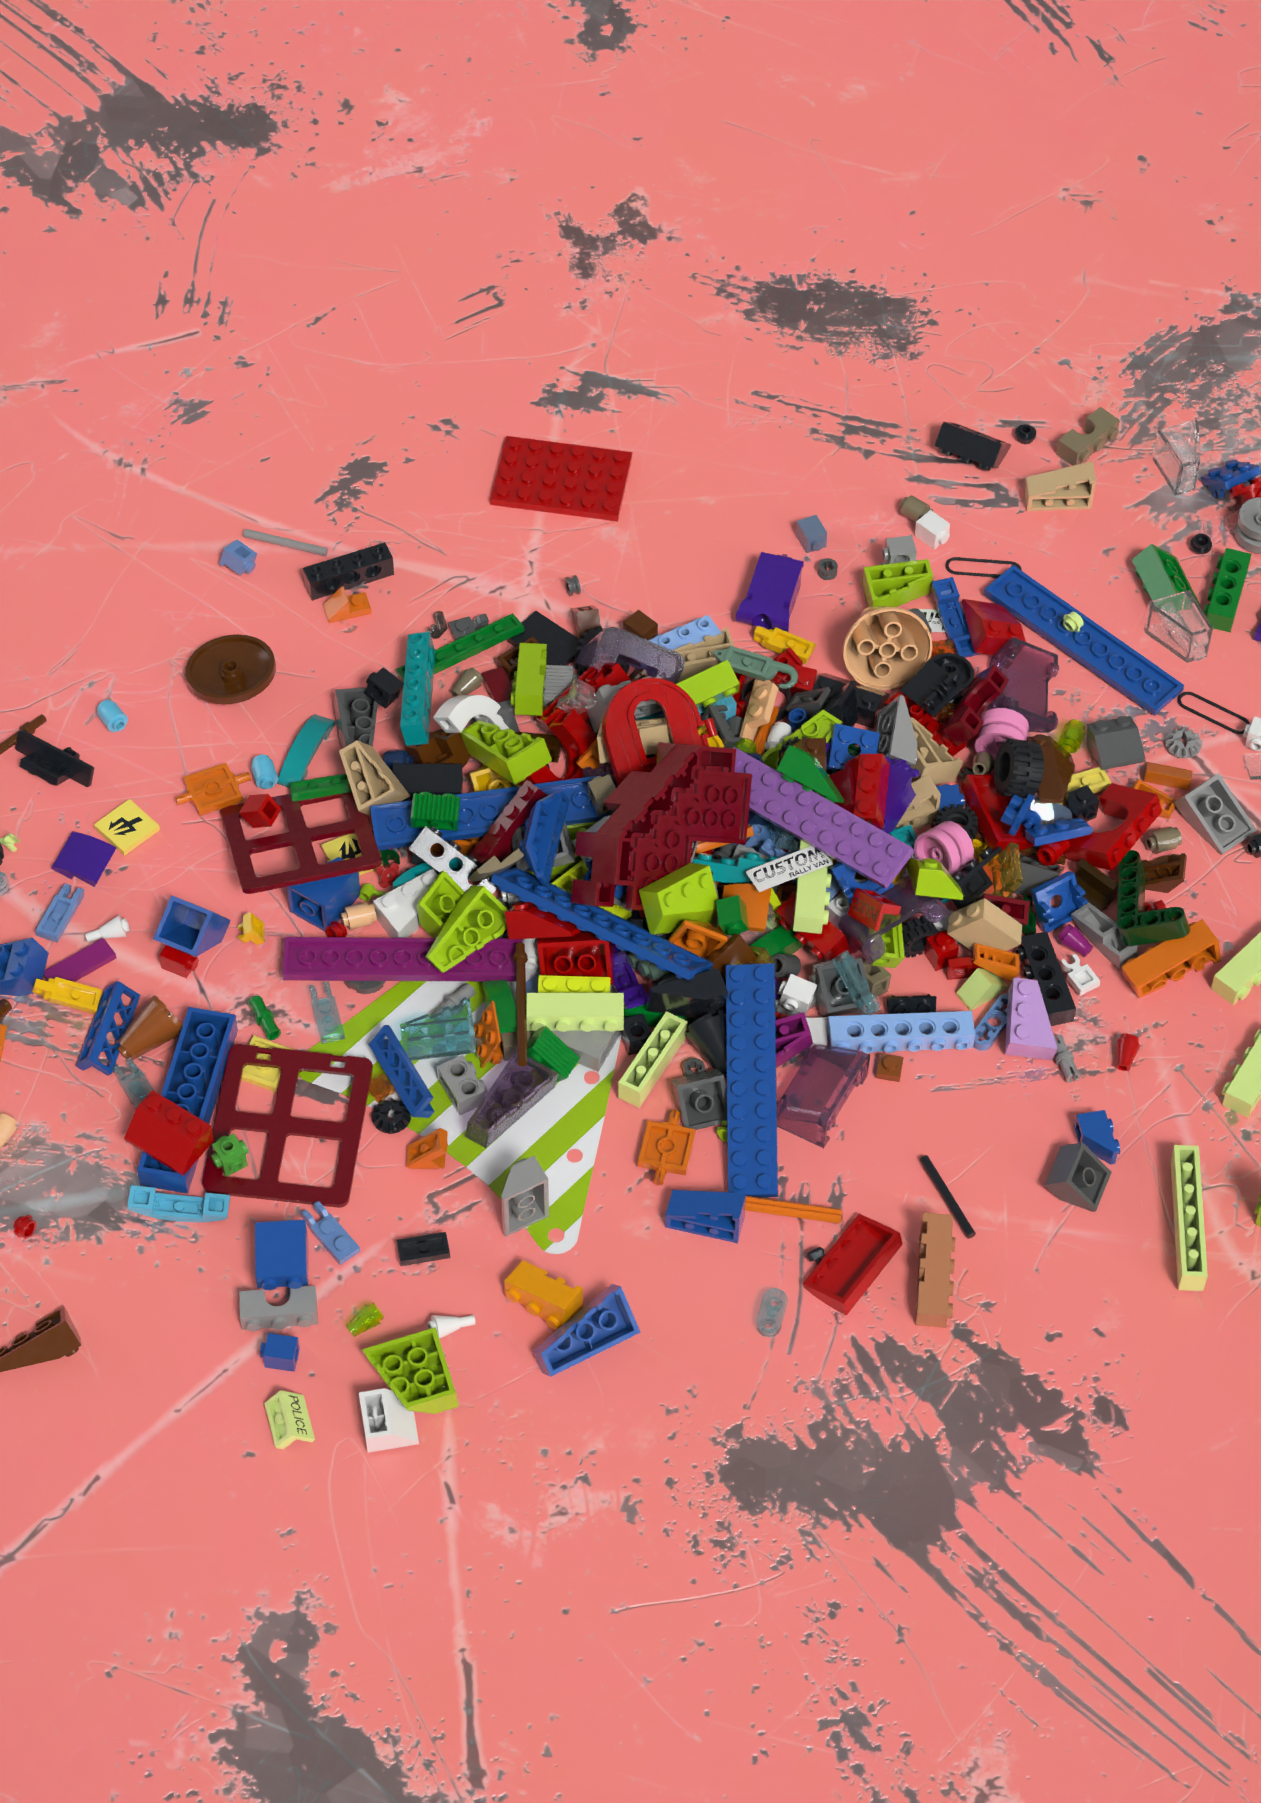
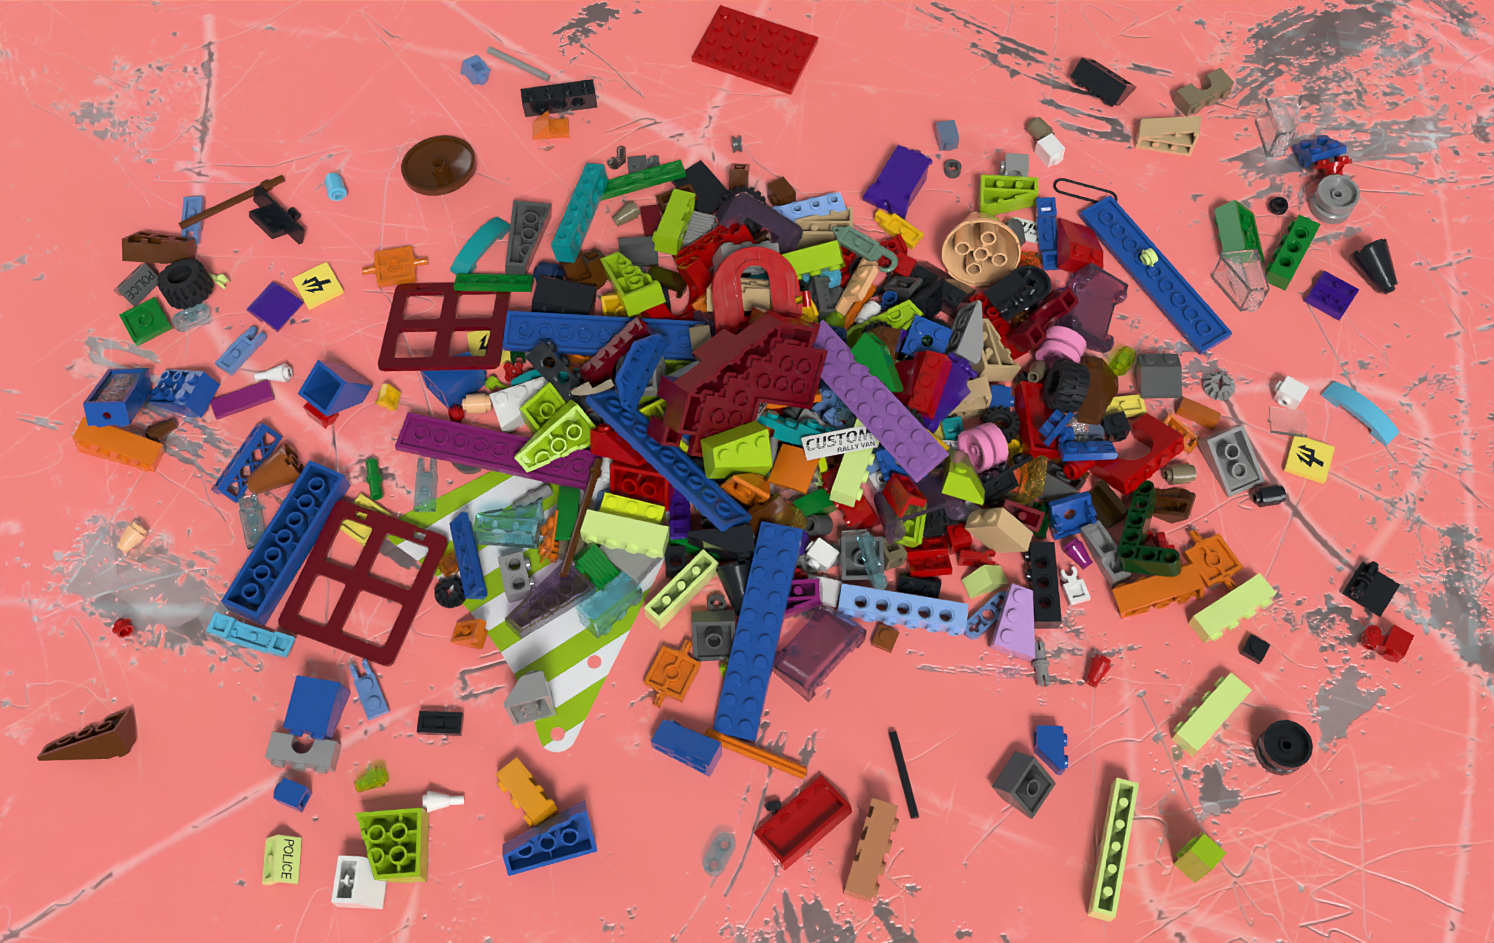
camera: 15 degrees right, 10 degrees up
yellow hinge [32,977,102,1014] -> none
red slope [124,1090,214,1176] -> none
bright green brick [211,1134,249,1177] -> none
red brick [239,794,282,828] -> none
medium azure brick [251,755,278,789] -> none
tan wedge [339,740,410,816] -> none
black brick [365,667,404,709] -> none
green brick [410,792,461,831] -> none
white arch [433,695,509,733] -> none
clear slope [556,678,597,714] -> none
green brick [716,895,749,936] -> none
orange slope [973,943,1020,982] -> none
black plate [1015,424,1036,444] -> none
black piece [1178,692,1250,734] -> none
none -> clear light blue wedge [576,571,643,638]
none -> red slope [904,536,952,578]
none -> orange plate [1183,529,1244,592]

